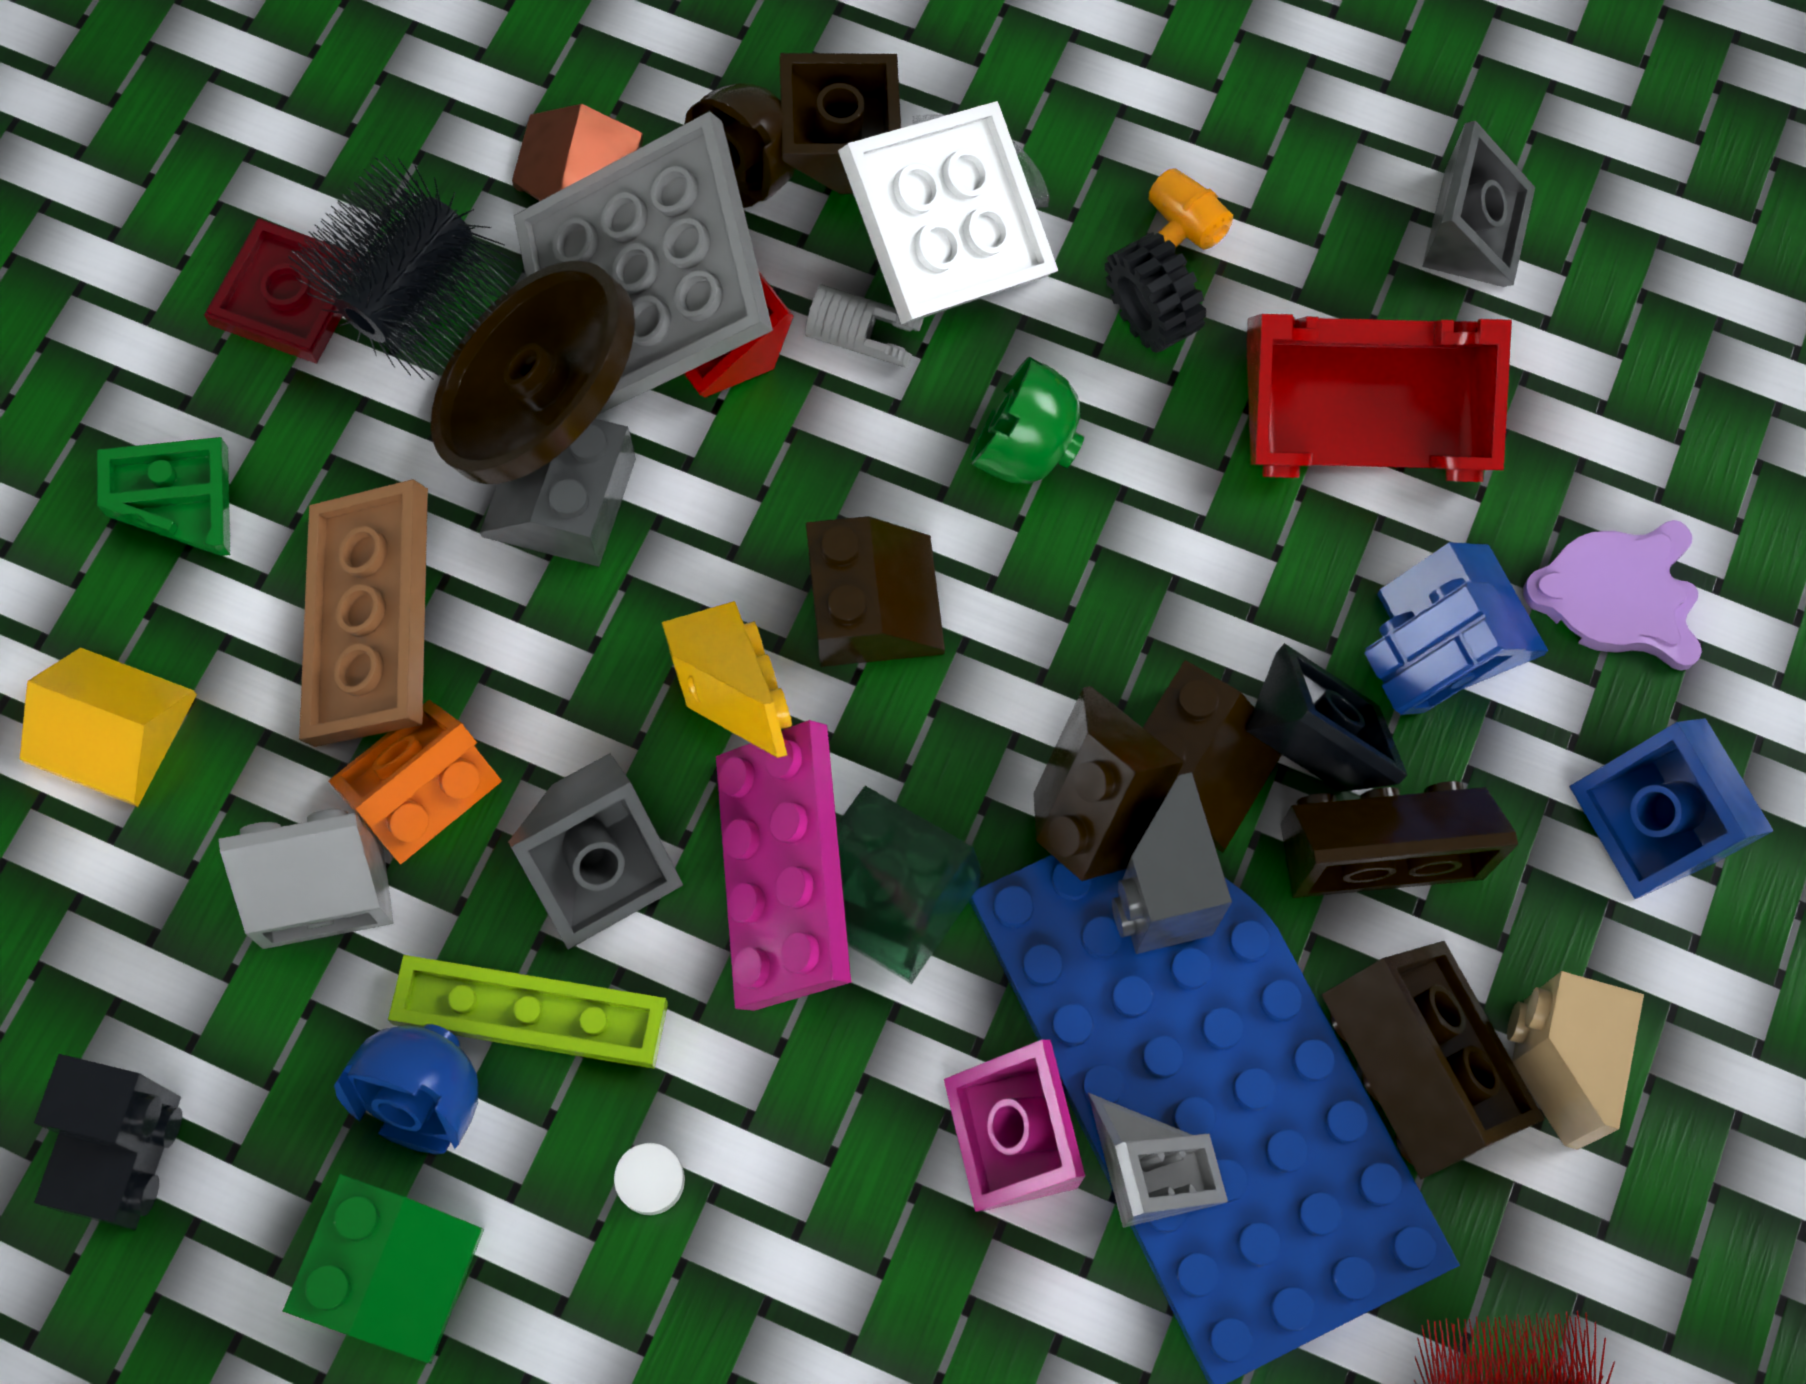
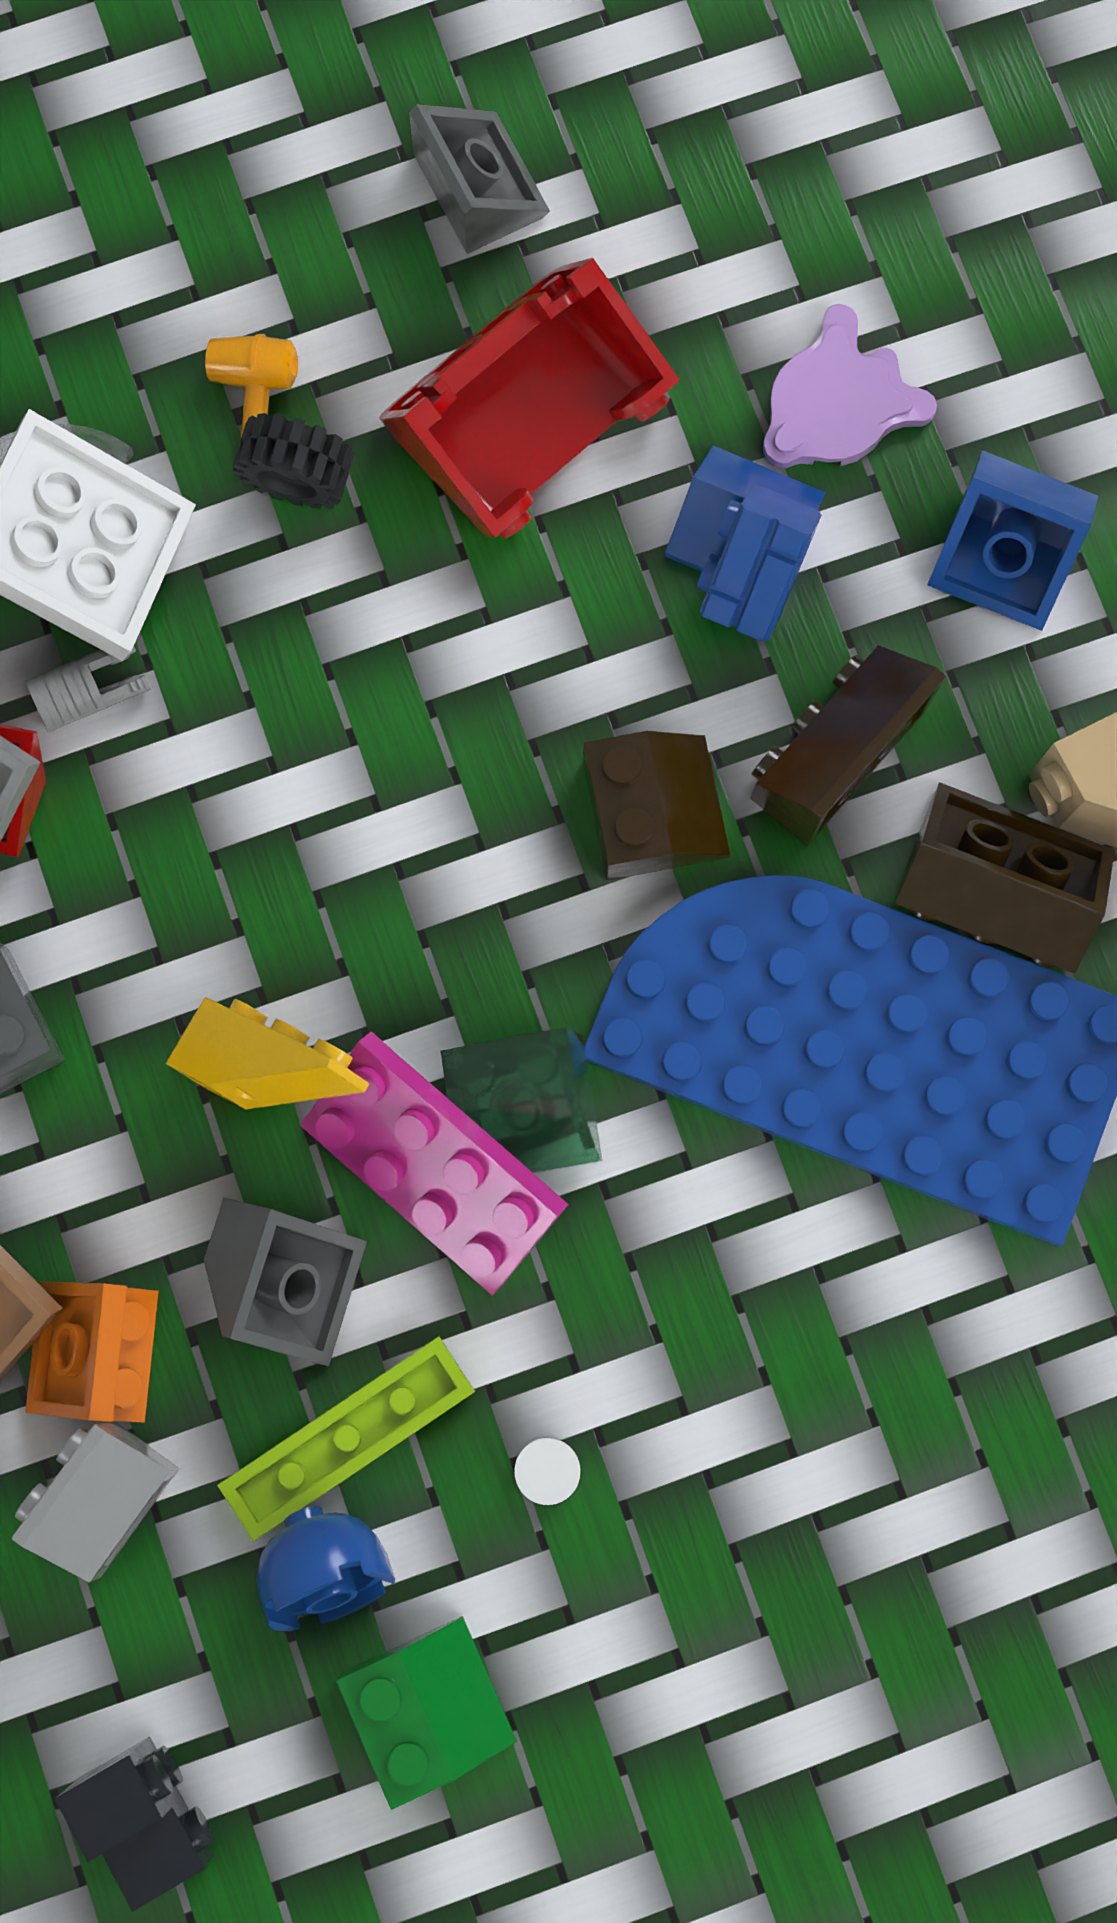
camera: 45 degrees left, 10 degrees up
dark brown slope [806,516,945,667] -> none
dark pink slope [944,1039,1085,1212] -> none
green cylinder [970,357,1084,484] -> none
dark brown slope [1033,686,1184,881] -> none
light grey slope [1088,1093,1228,1228] -> none
dark grey slope [1111,772,1232,954] -> none
black slope [1245,643,1407,792] -> none

